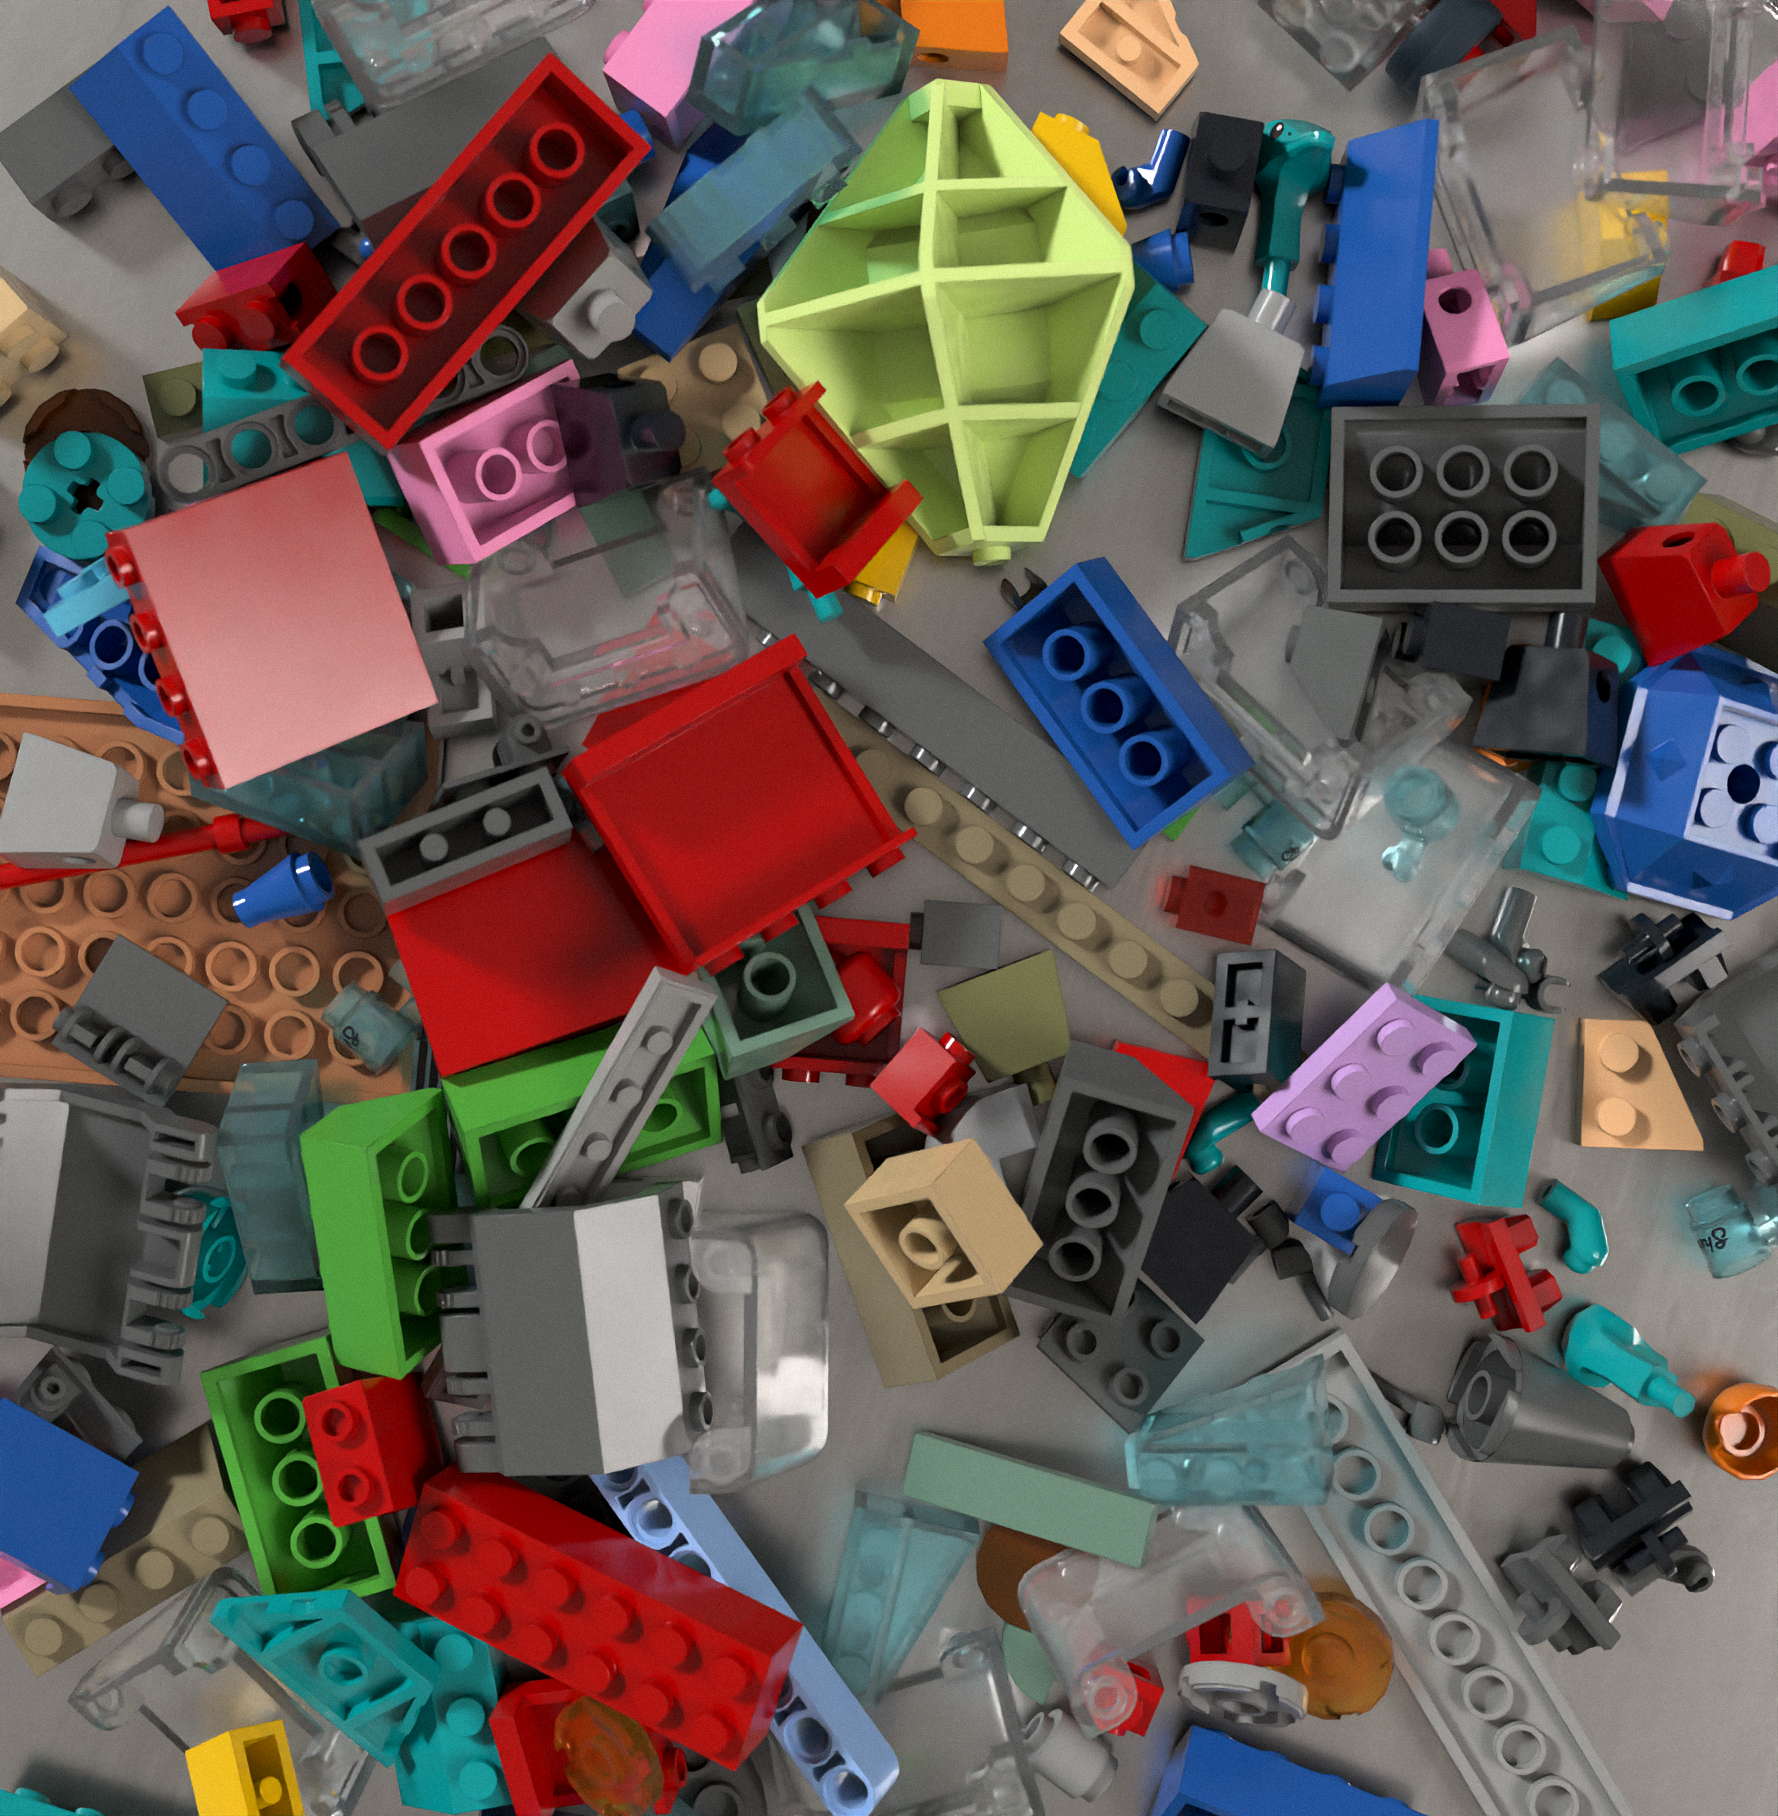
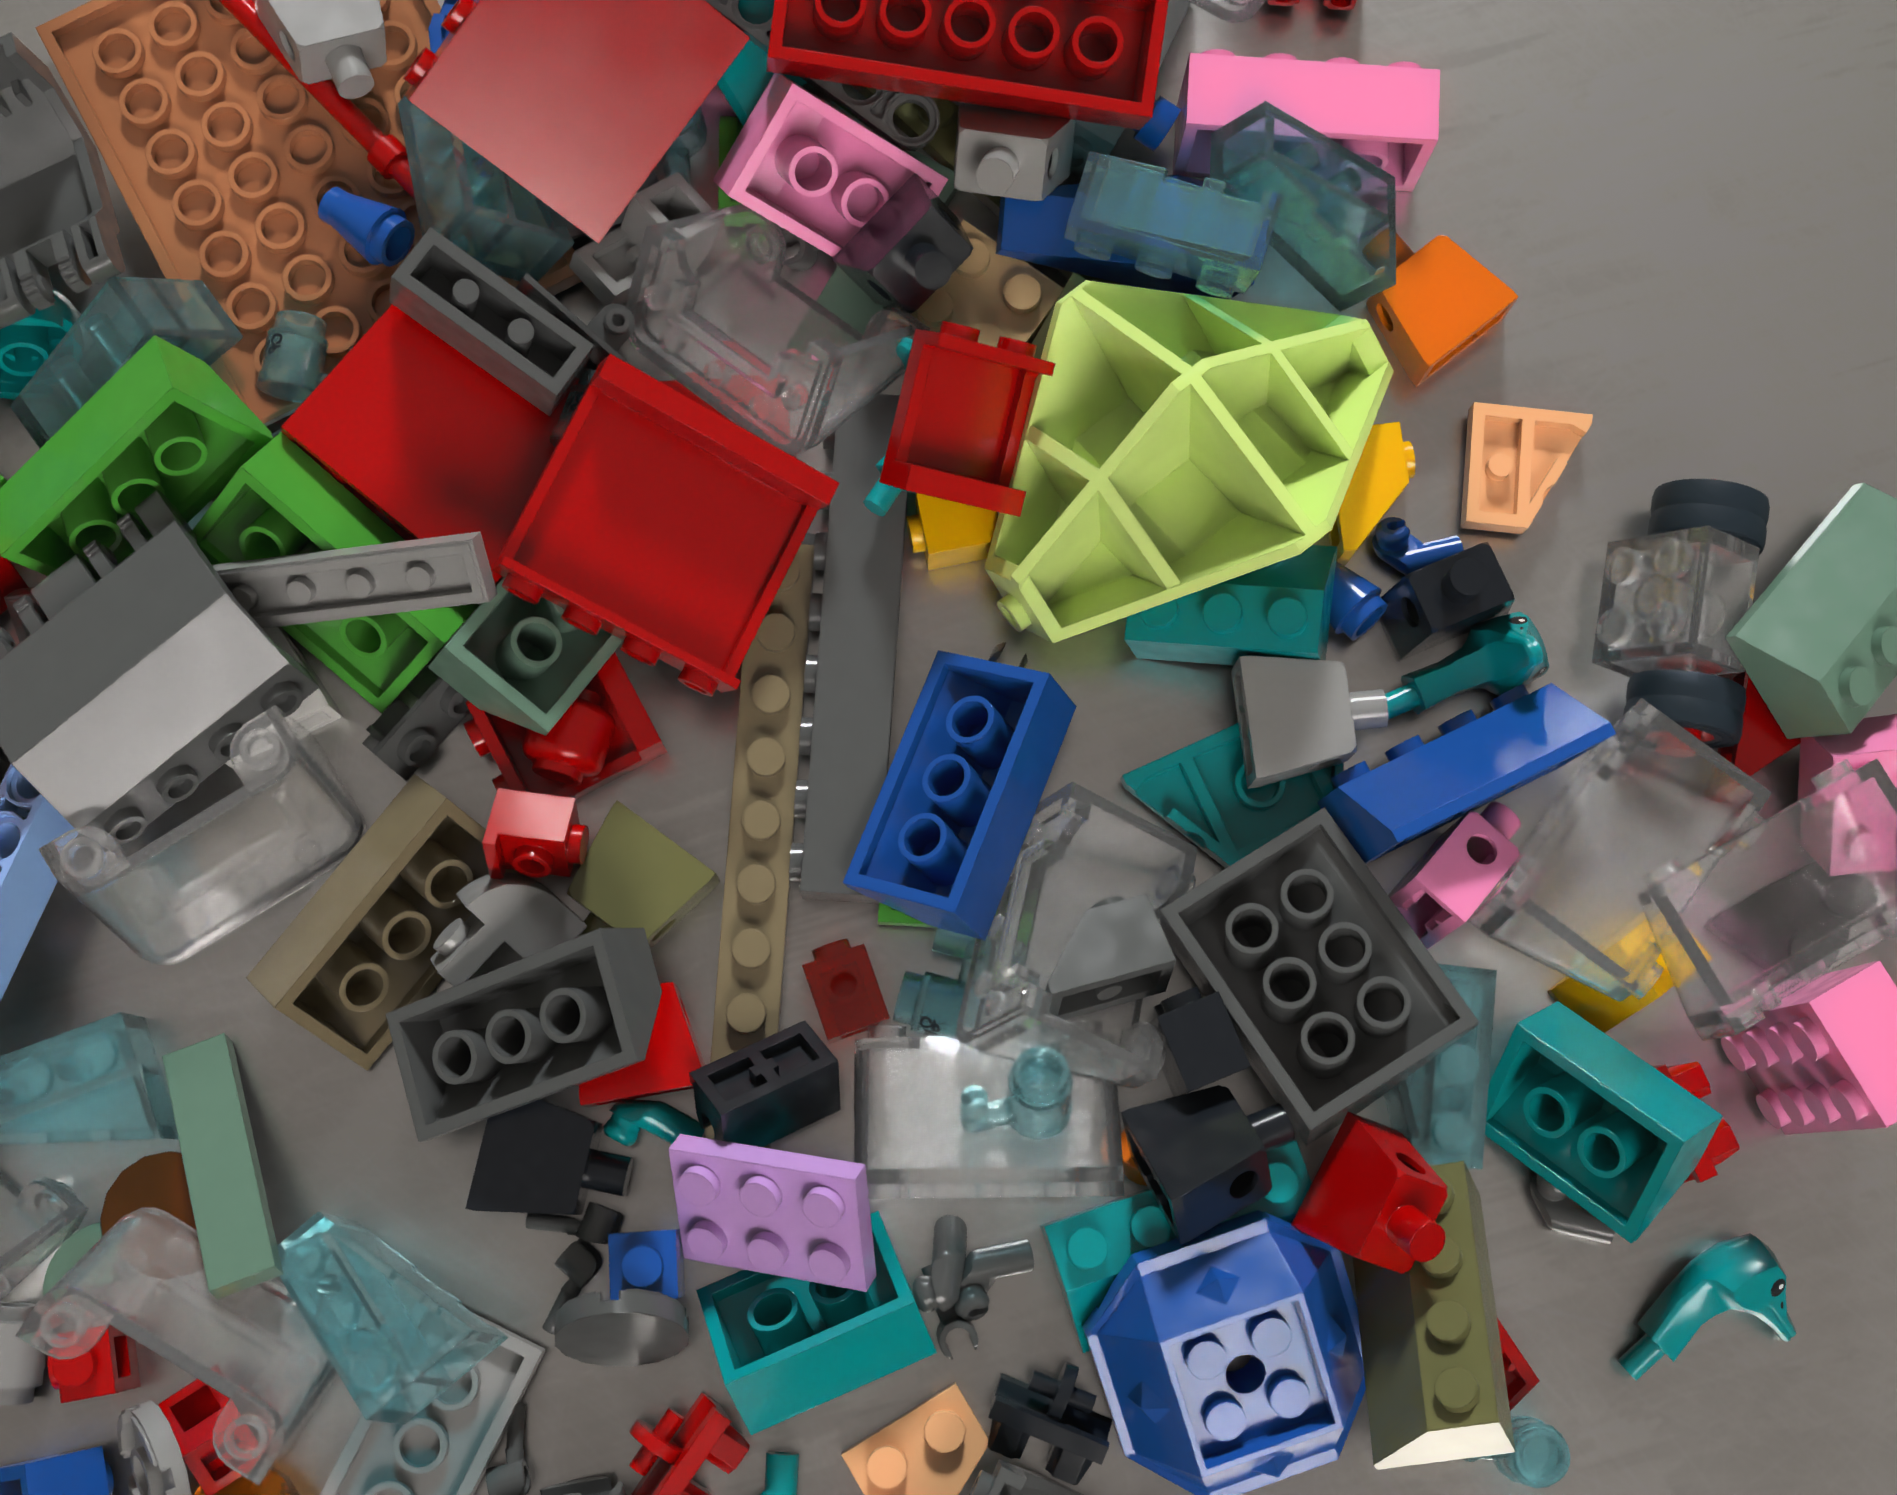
camera: 50 degrees right, 10 degrees down
dark grey hinge [51,934,229,1107] -> none
tan brick [844,1138,1043,1309] -> none
dark grey brick [909,900,1002,970] -> none
dark grey hinge [1036,1278,1205,1435] -> none

